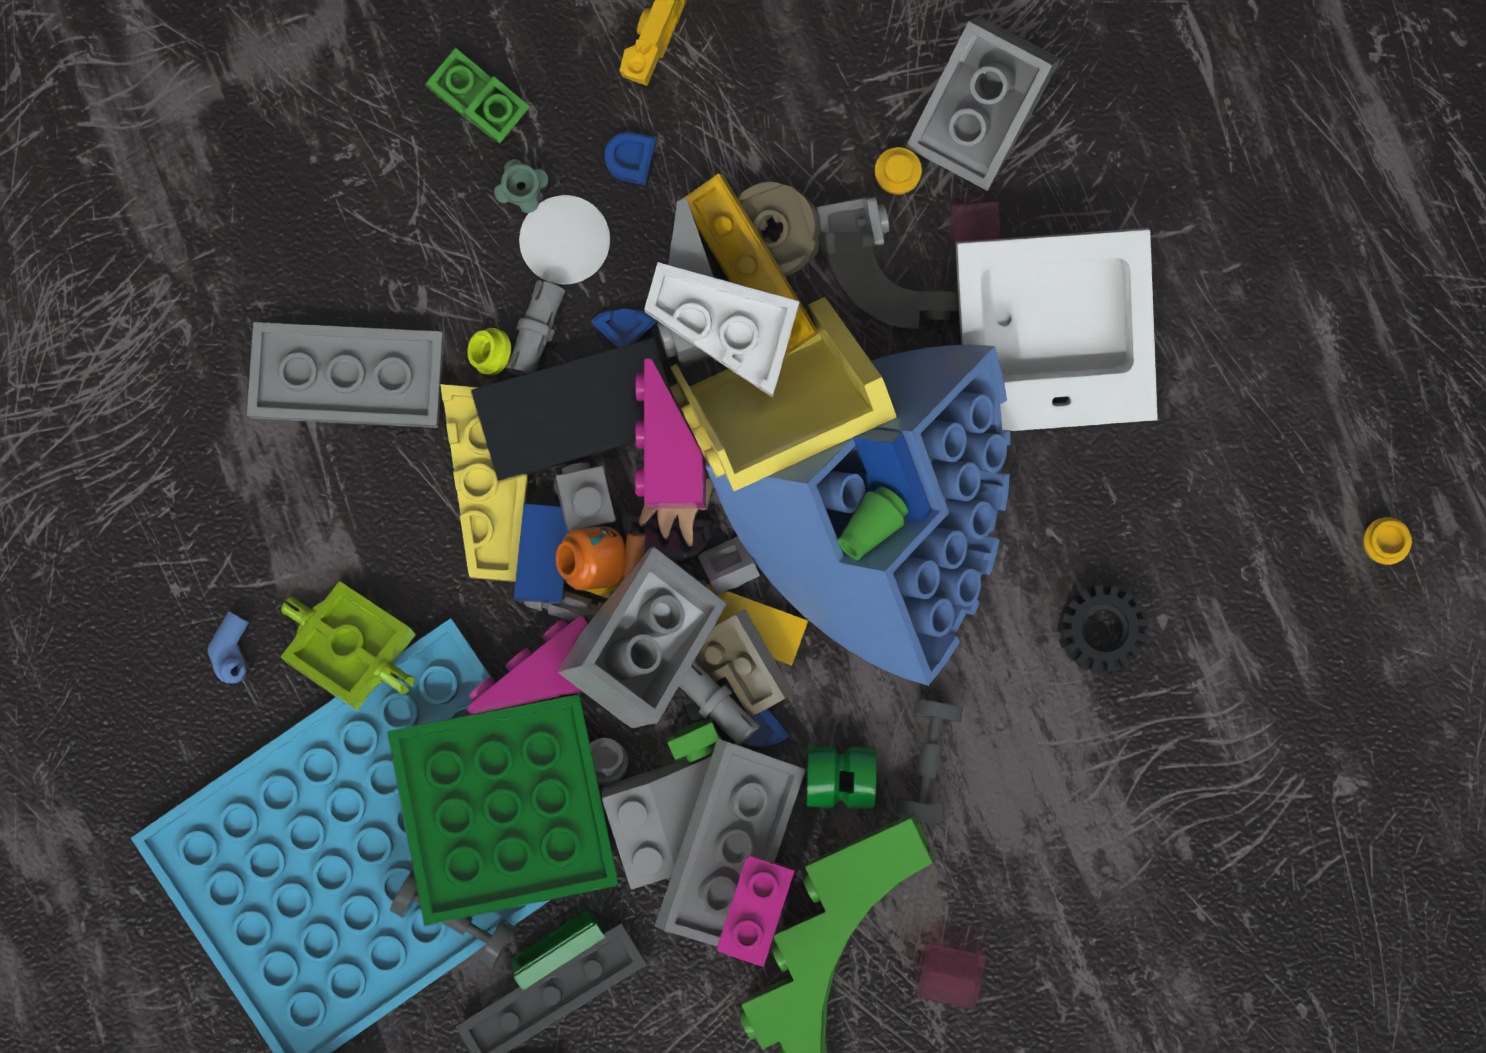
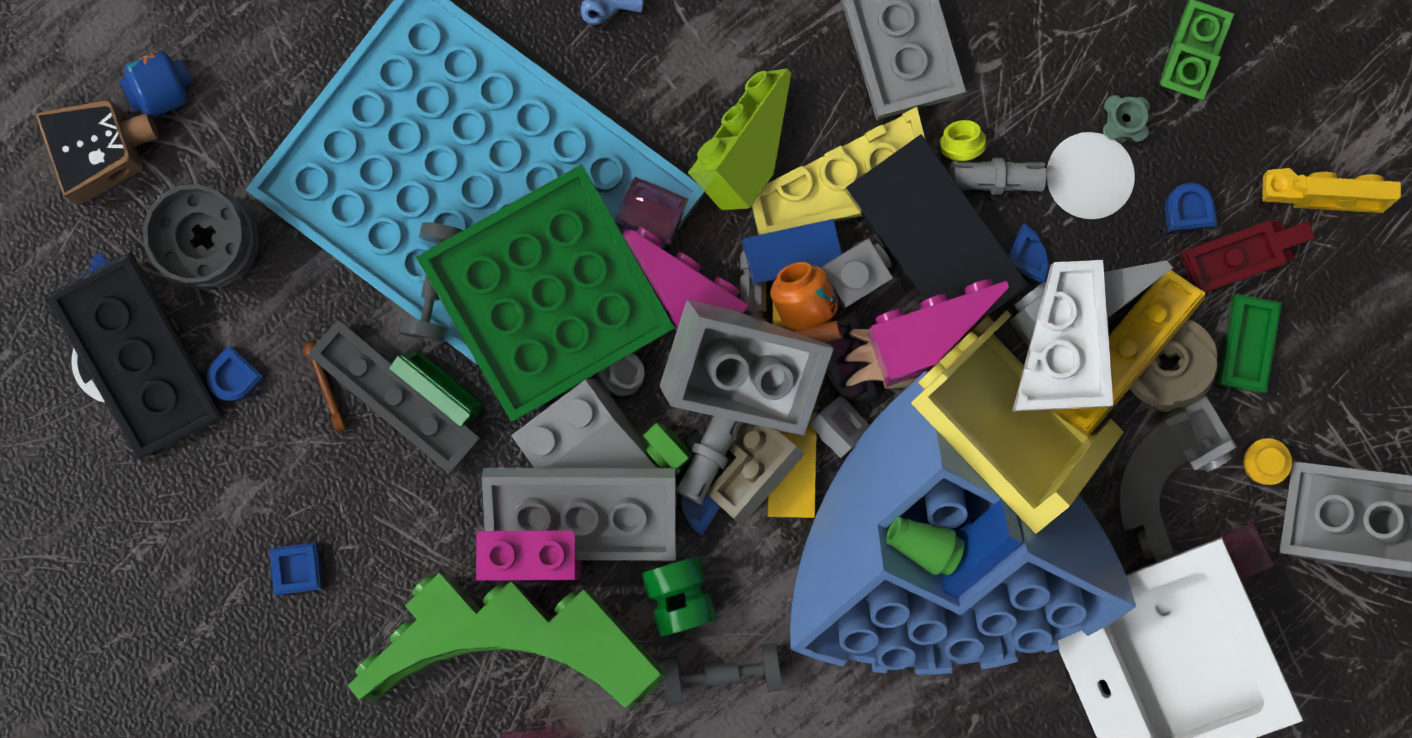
camera: 75 degrees right, 0 degrees up
lime plate [281,581,416,711] -> none
none -> clear pink piece [616,177,689,245]
none -> lime slope [688,68,791,210]
none -> dark red hinge [1180,220,1315,293]
none -> green tile [1217,294,1282,394]

